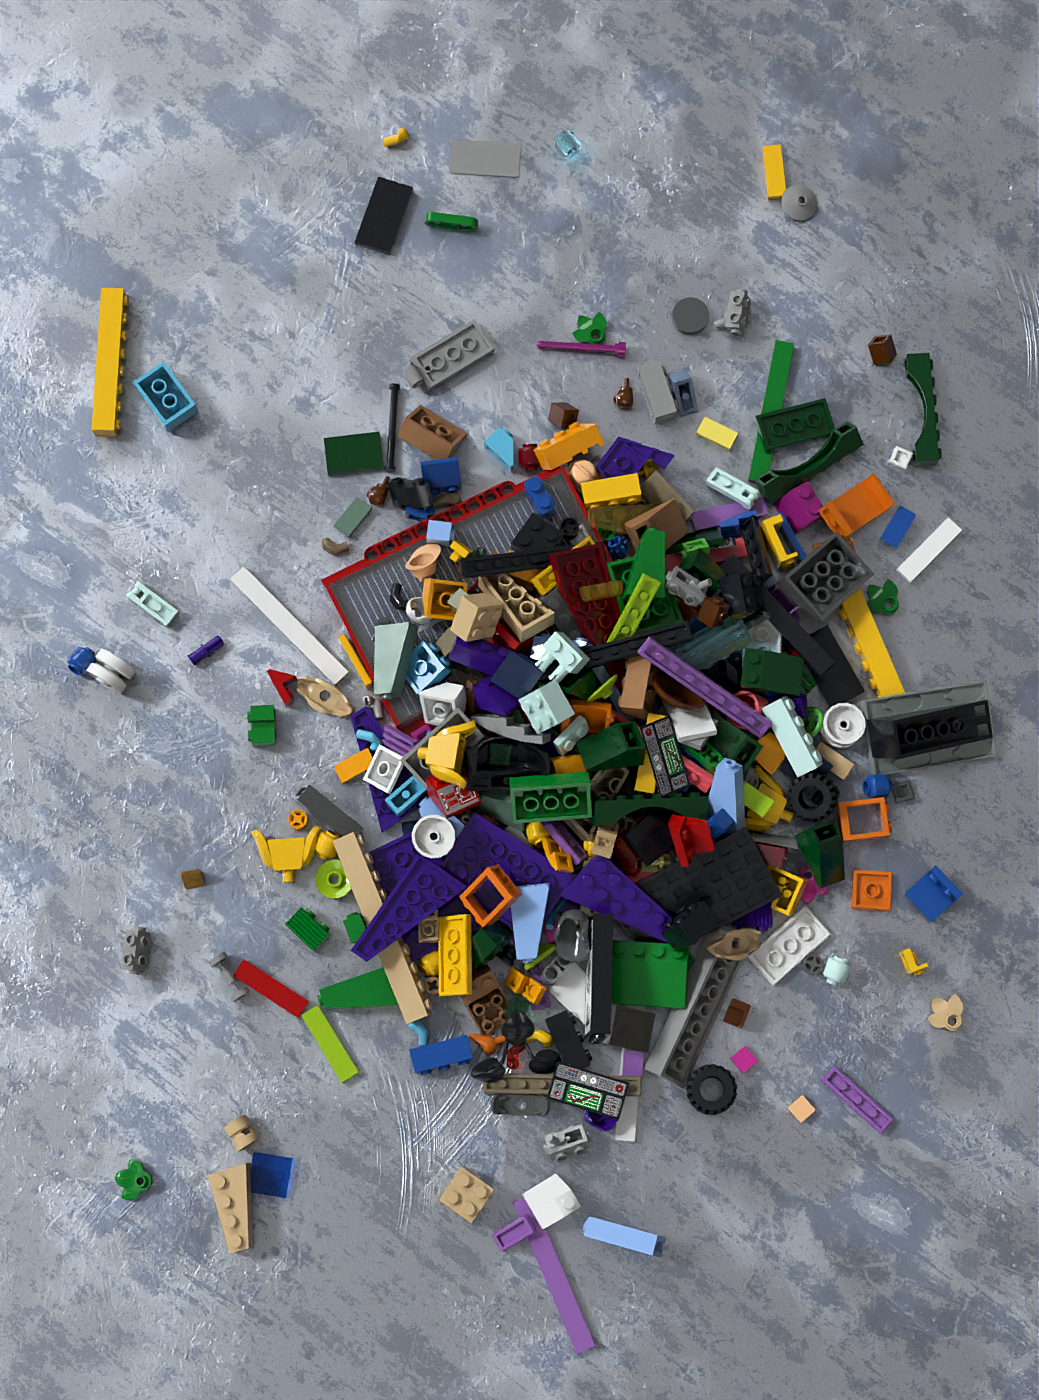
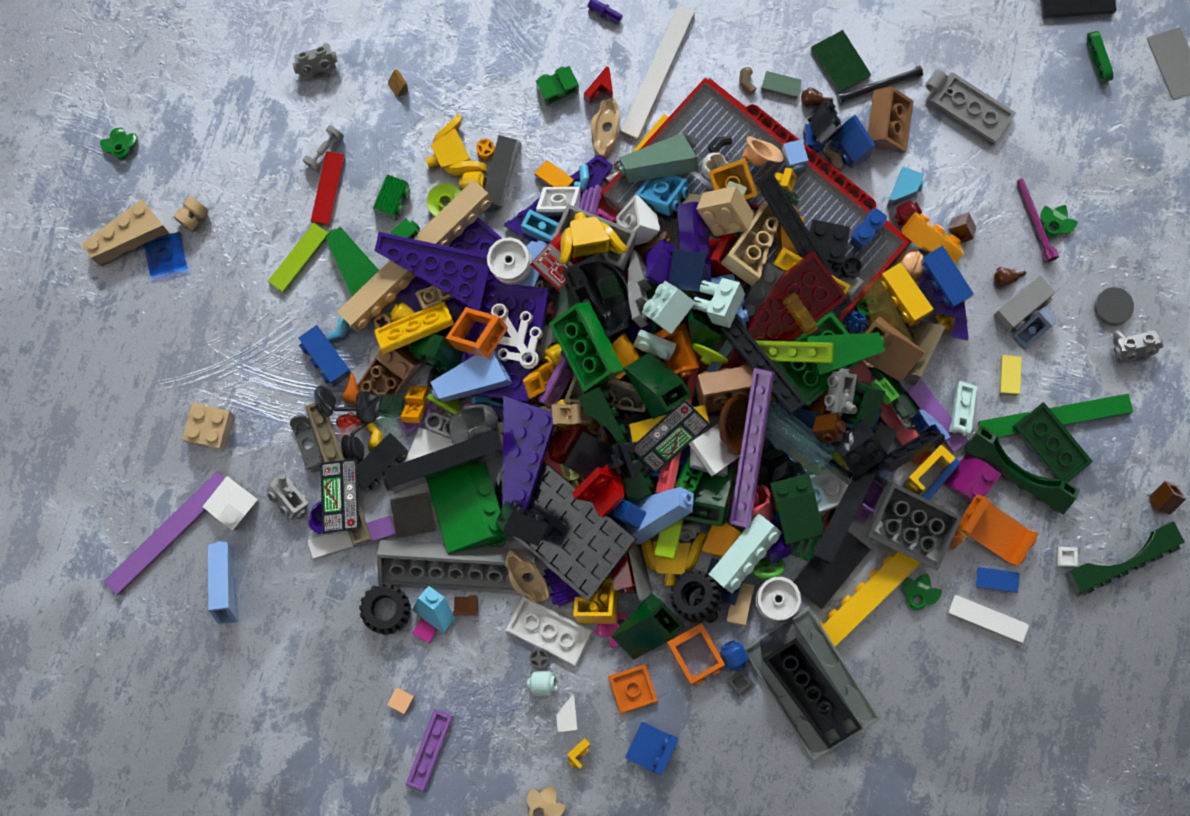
camera: 70 degrees right, 0 degrees up
medium lavender tile [492,1214,536,1252] -> none
none -> medium azure slope [412,586,455,633]
none -> white plant [491,303,543,369]
none -> white sticker [556,695,578,732]
none -> black hips [608,442,642,479]
none -> blue brick [921,245,974,309]

